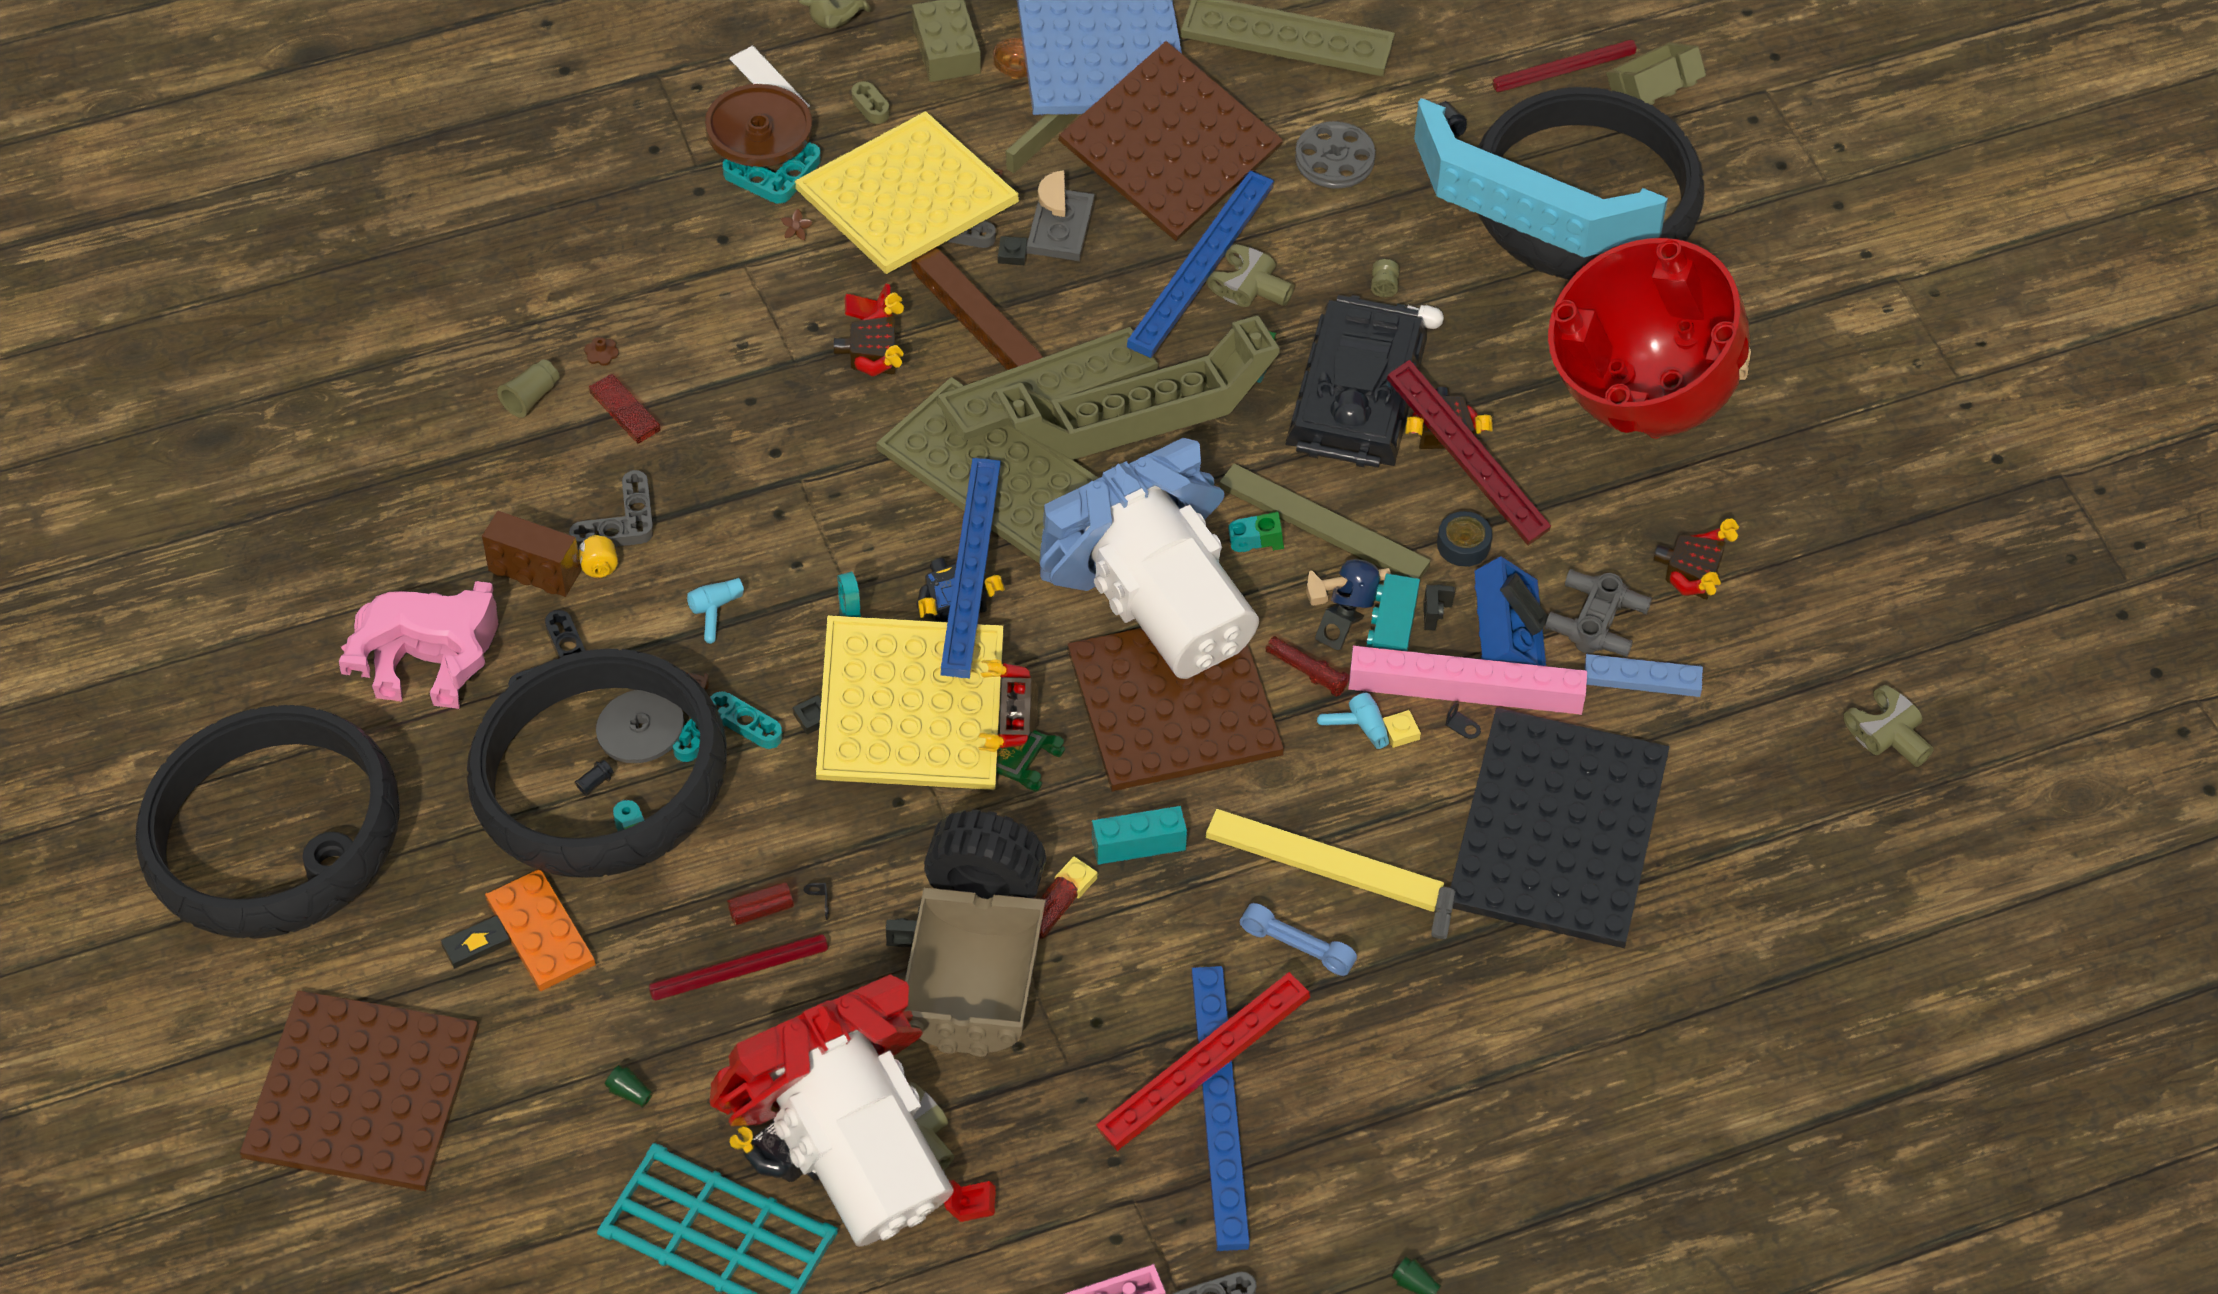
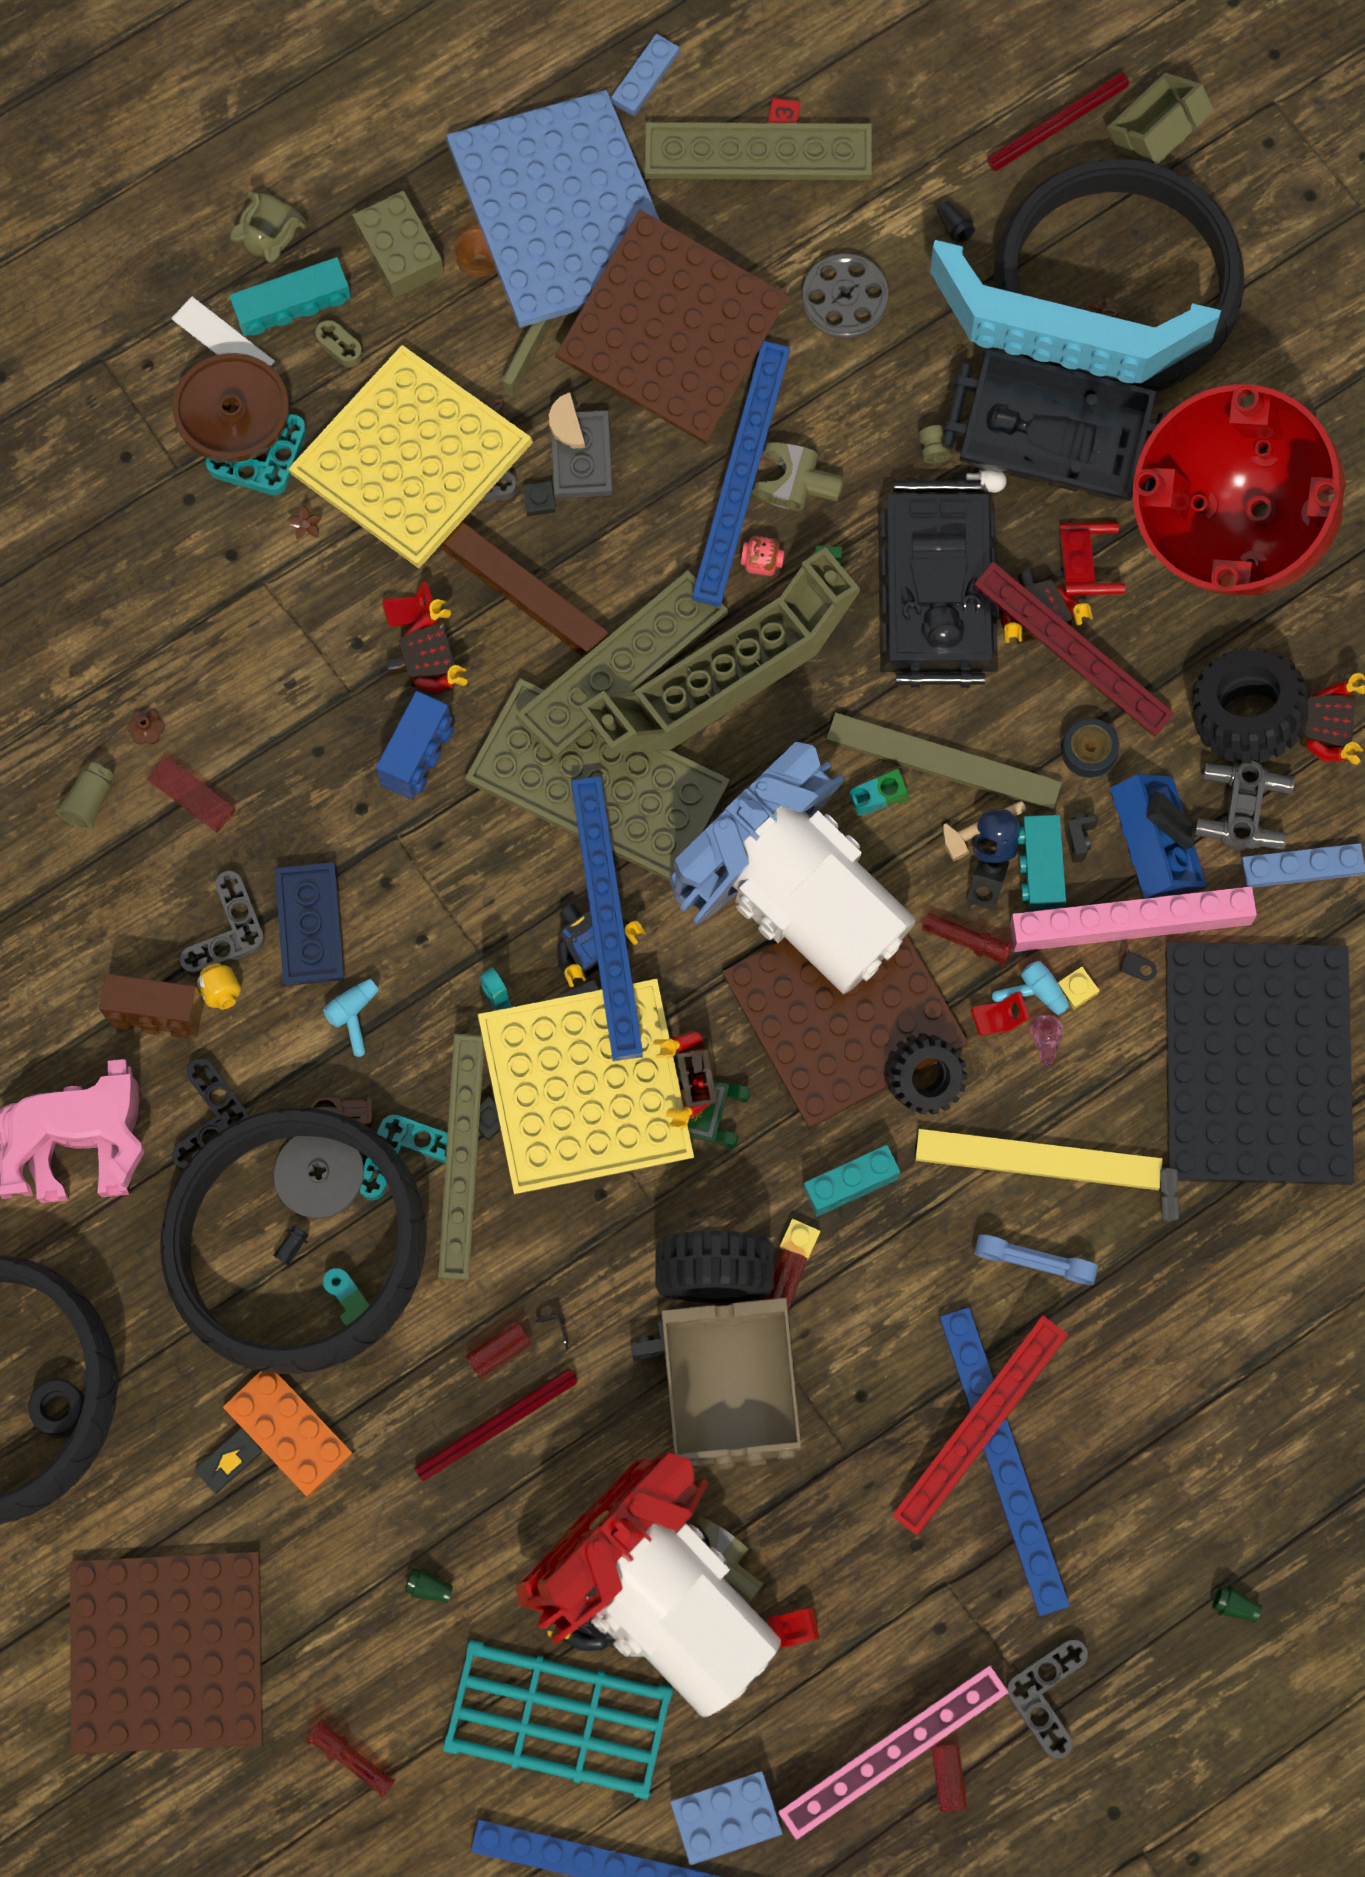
camera: 10 degrees left, 20 degrees up
none -> teal brick [229,257,351,337]
none -> dark blue plate [275,862,345,986]
none -> clear red pin [305,1719,395,1797]
none -> blue piece [376,691,454,800]
none -> olive tile [438,1034,484,1280]
none -> coral head [741,536,785,576]
none -> red tile [768,98,801,123]
none -> black tyre [884,1033,968,1115]
none -> black piece [942,349,1167,502]
none -> red bracket [970,992,1029,1036]
none -> clear pink animal [1029,1015,1064,1065]
none -> red plate [1059,522,1125,596]
none -> black tyre [1192,648,1308,764]

